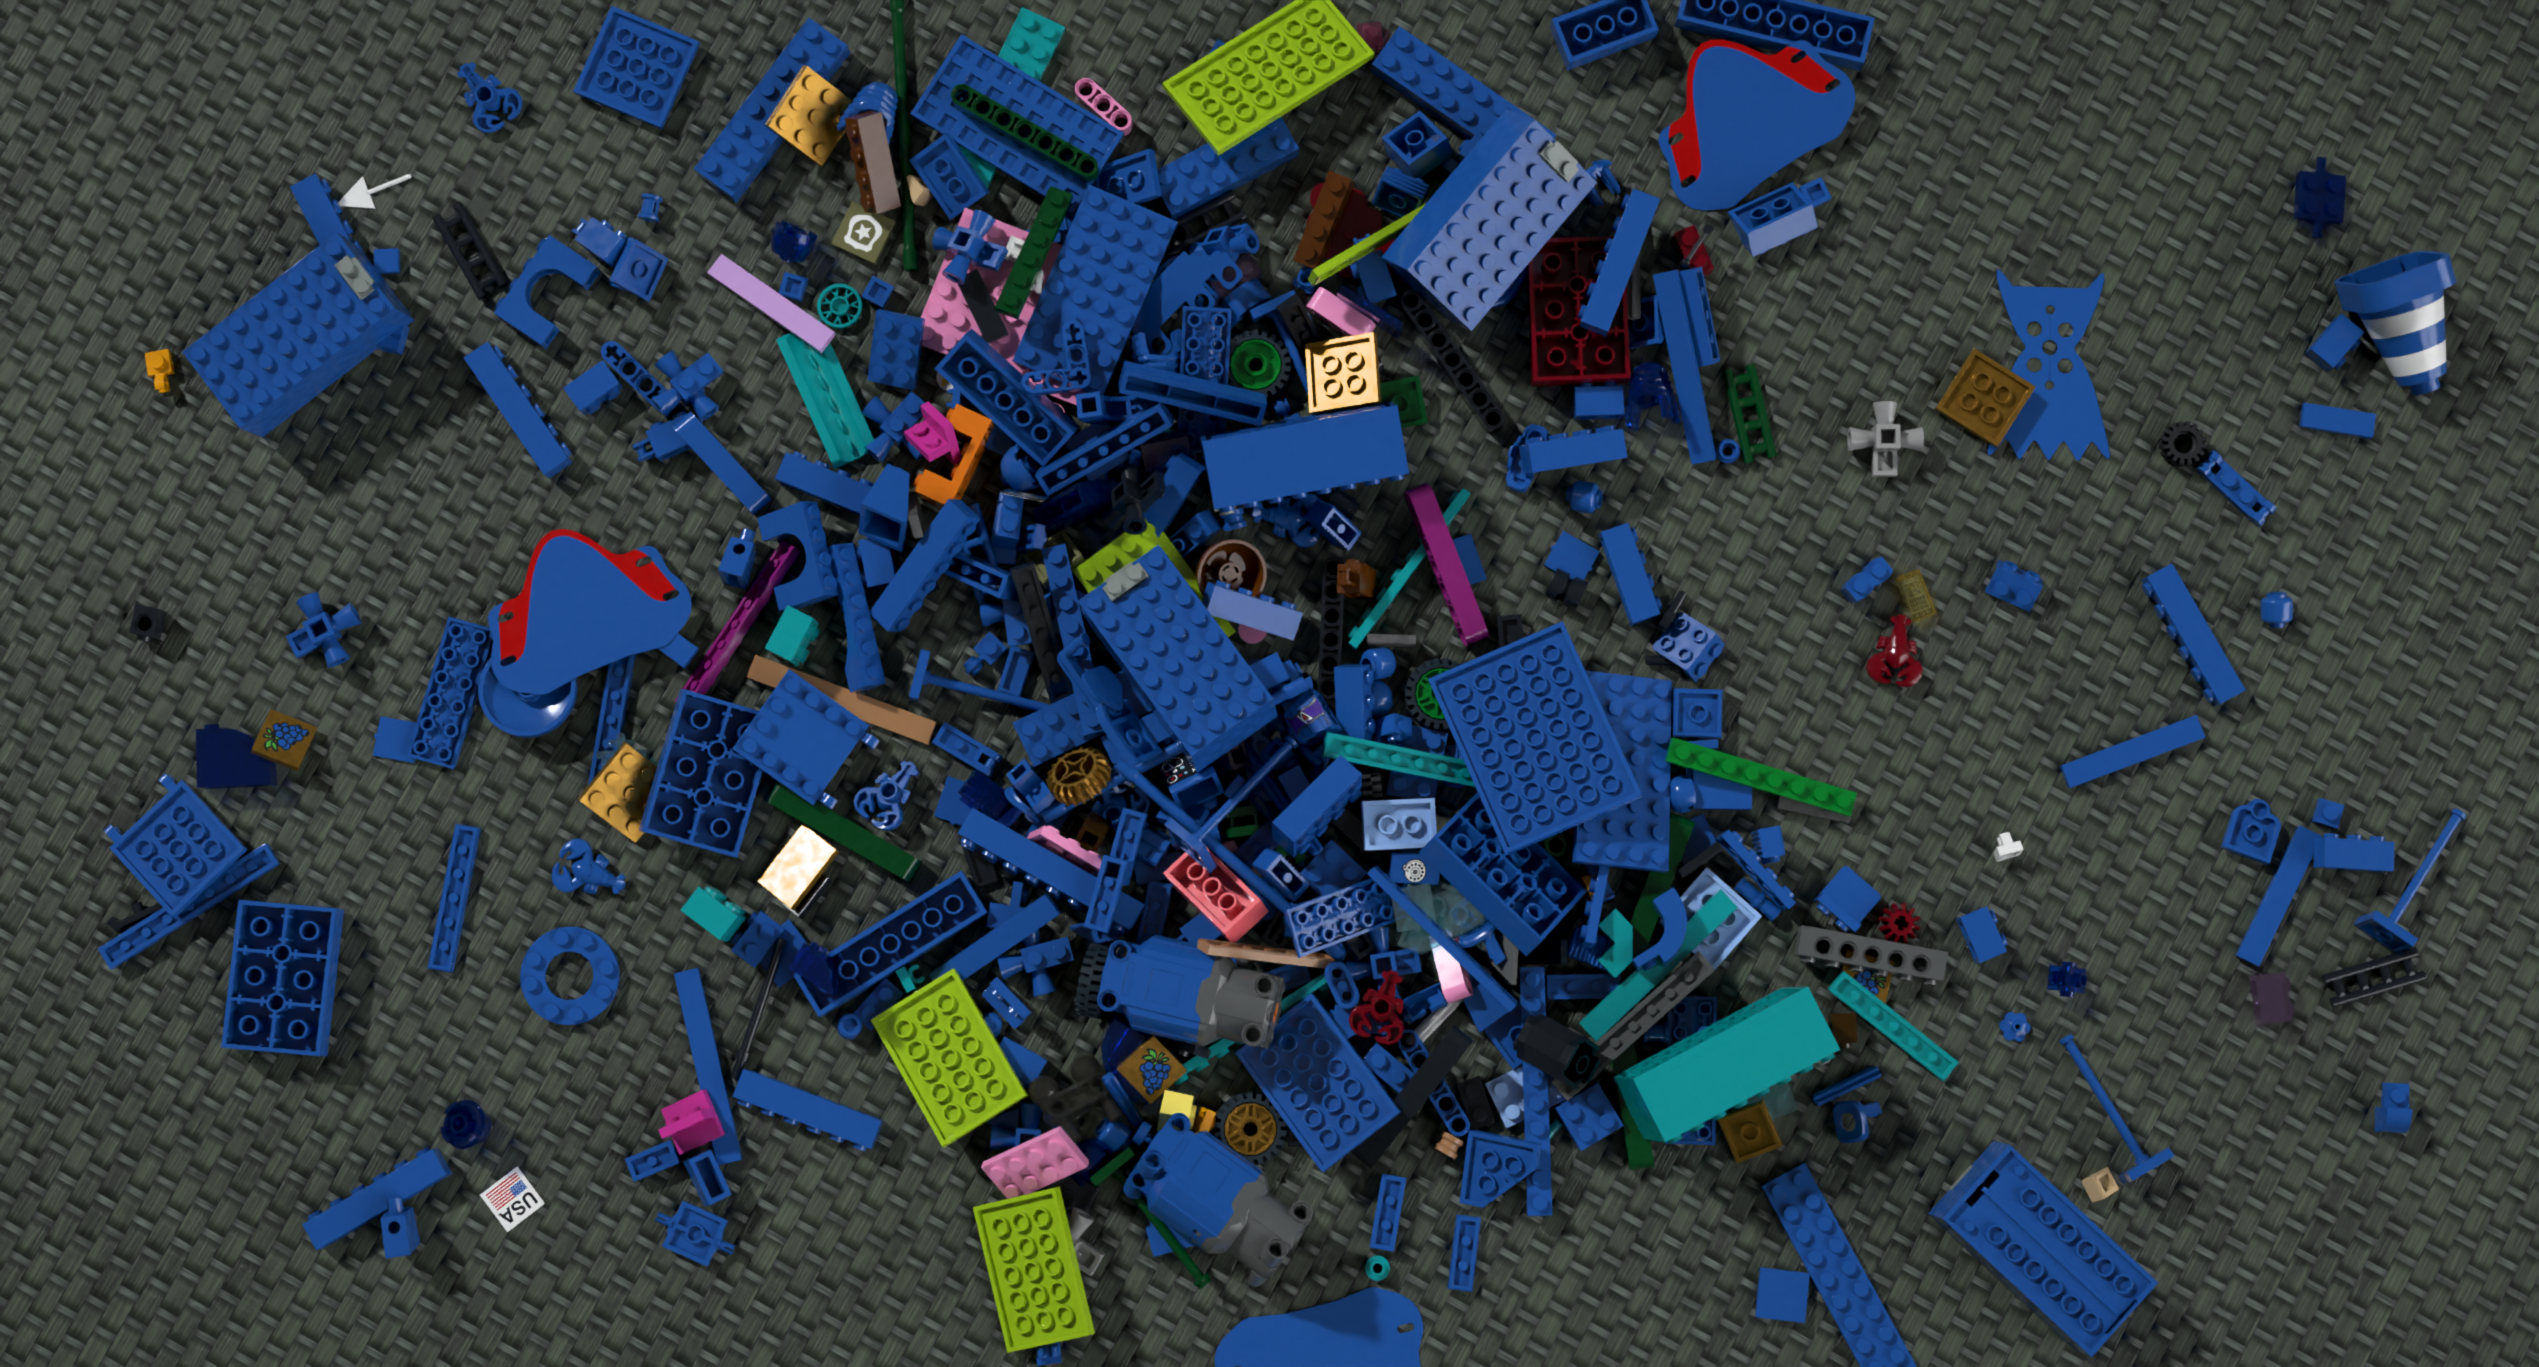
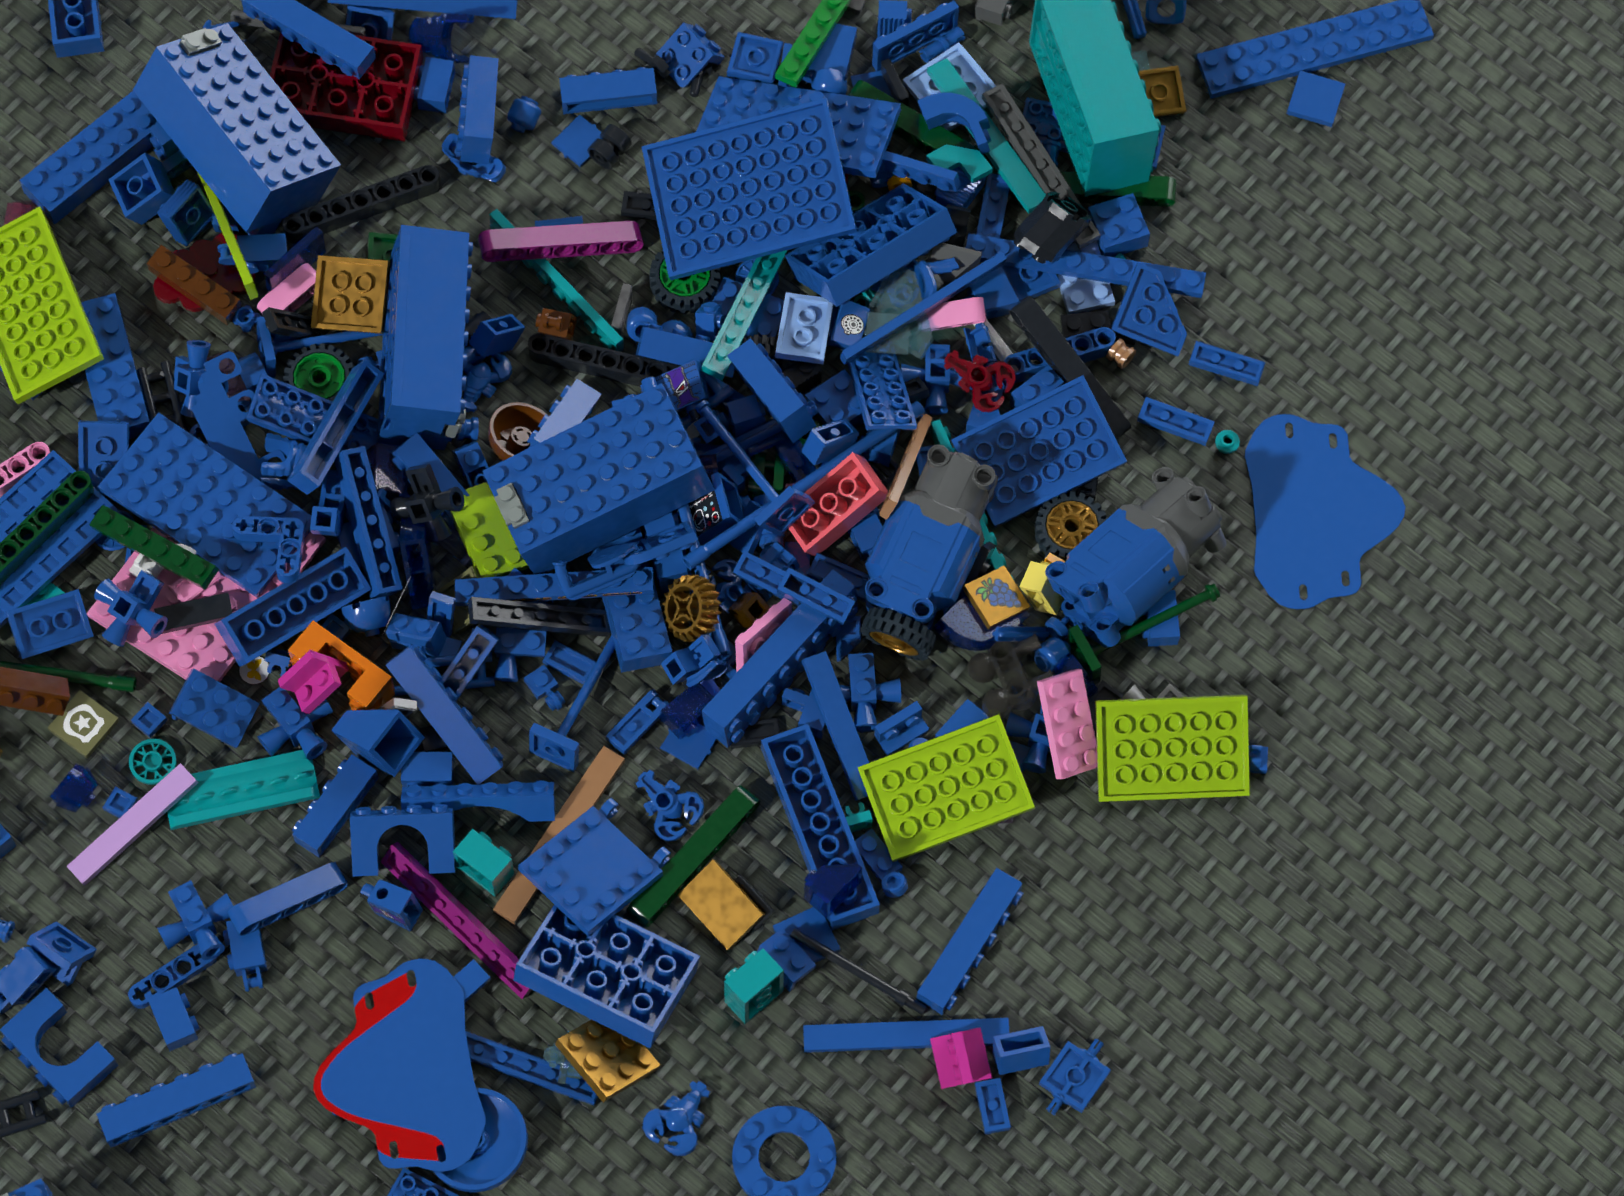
camera: 80 degrees left, 15 degrees down
tan slope [906,175,933,207] -> none
blue plate [1324,961,1360,1009] -> none

